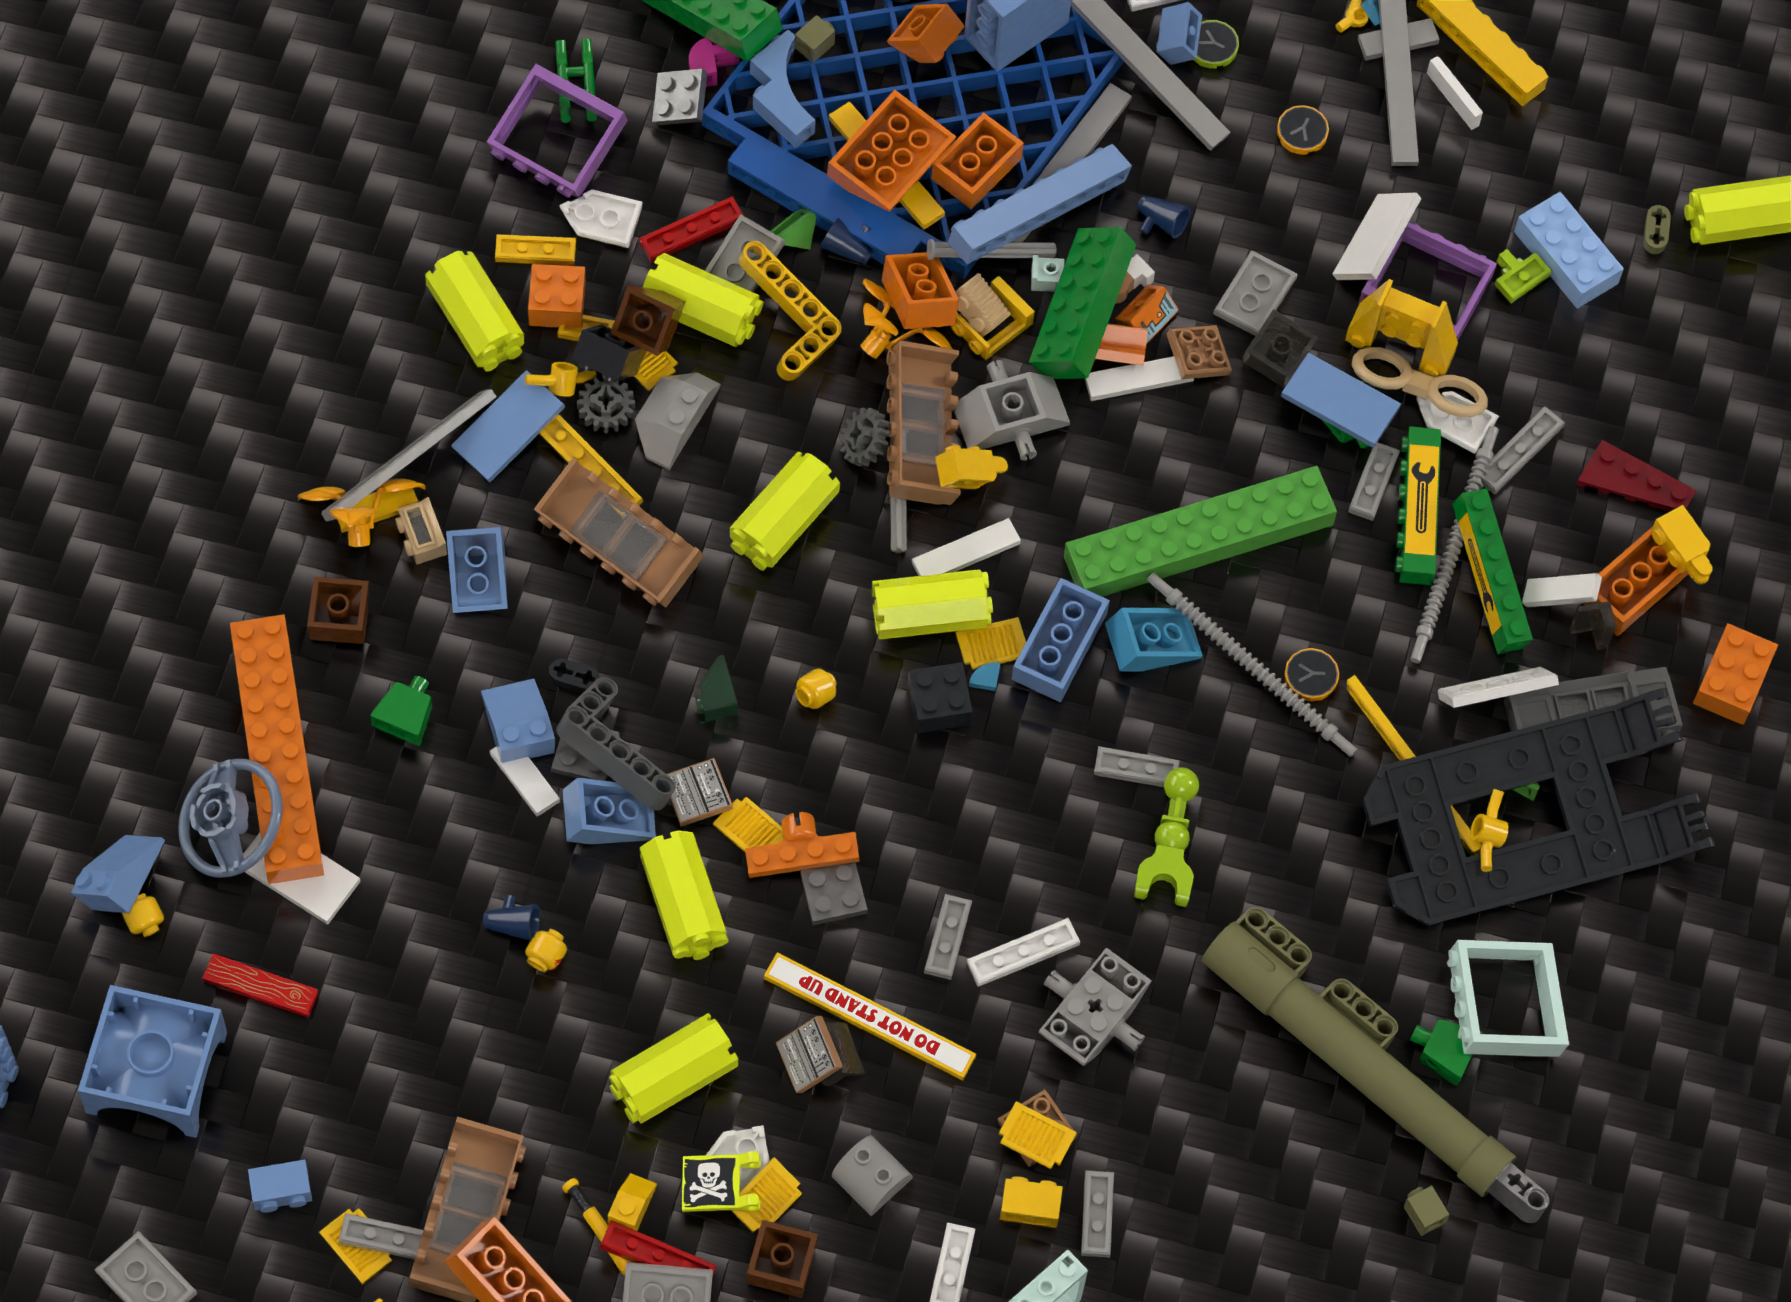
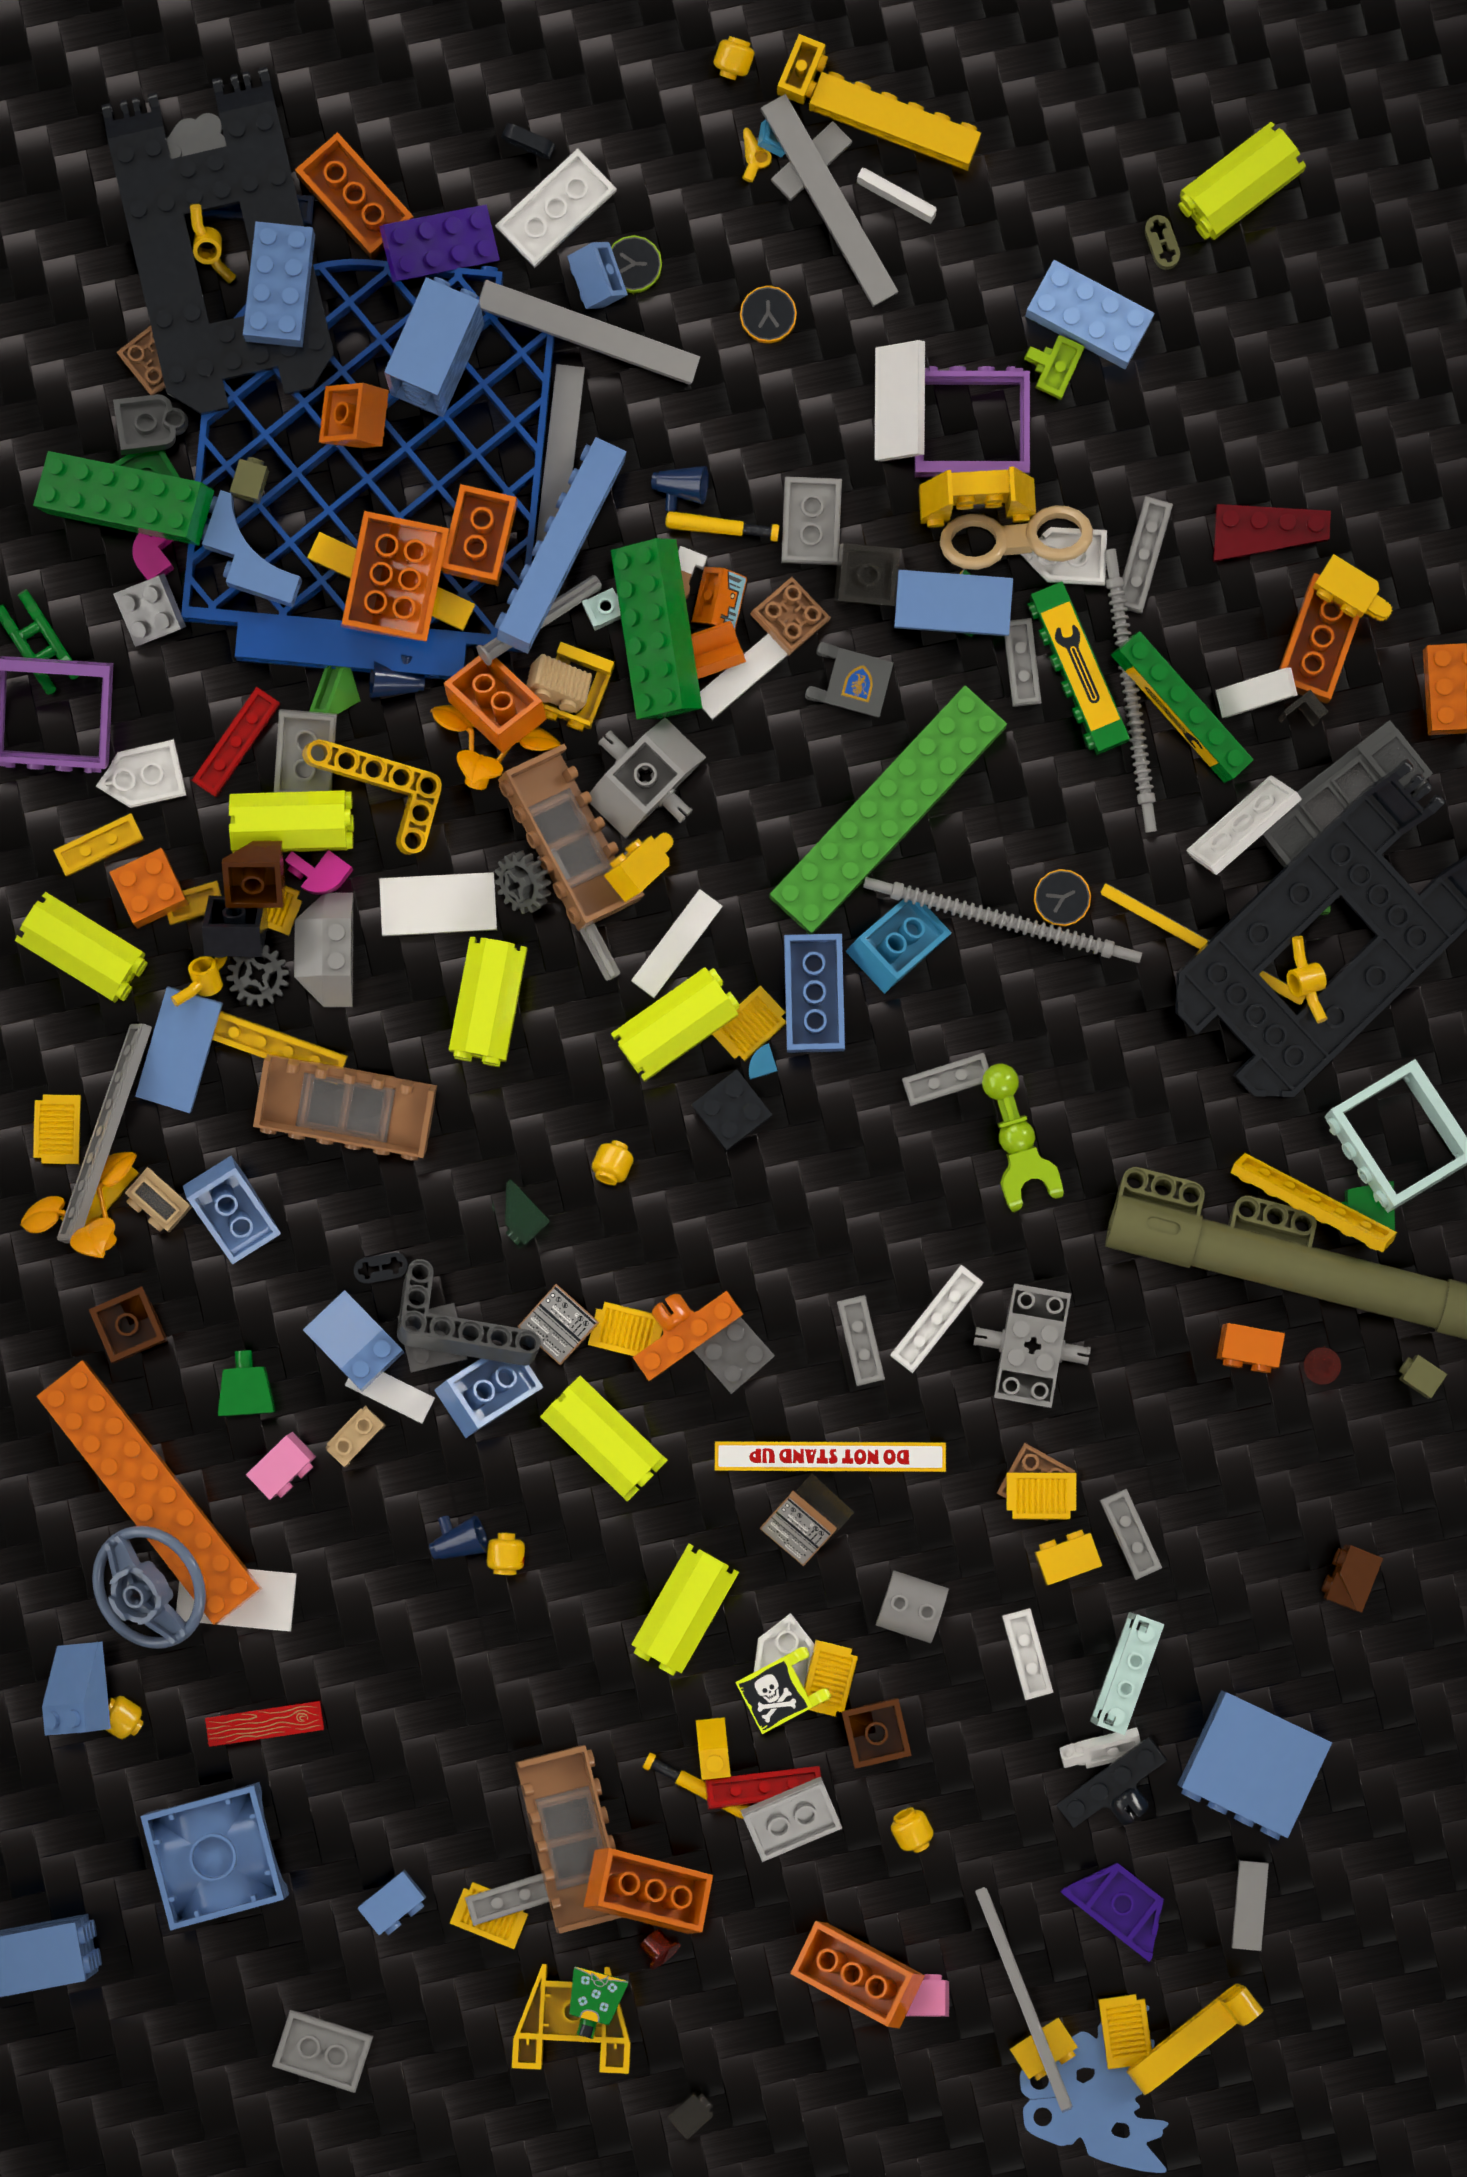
camera: 25 degrees left, 20 degrees up
none -> yellow window [33,1095,81,1164]
none -> bright pink brick [246,1432,316,1500]
none -> dark pink brick [285,850,353,895]
none -> tan window [326,1406,386,1467]
none -> white tile [379,872,497,936]
none -> yellow piece [665,511,779,542]
none -> dark grey flag [805,642,894,718]
none -> orange brick [1217,1323,1285,1373]
none -> yellow plate [1231,1153,1397,1252]
none -> clear red piece [1304,1347,1341,1385]

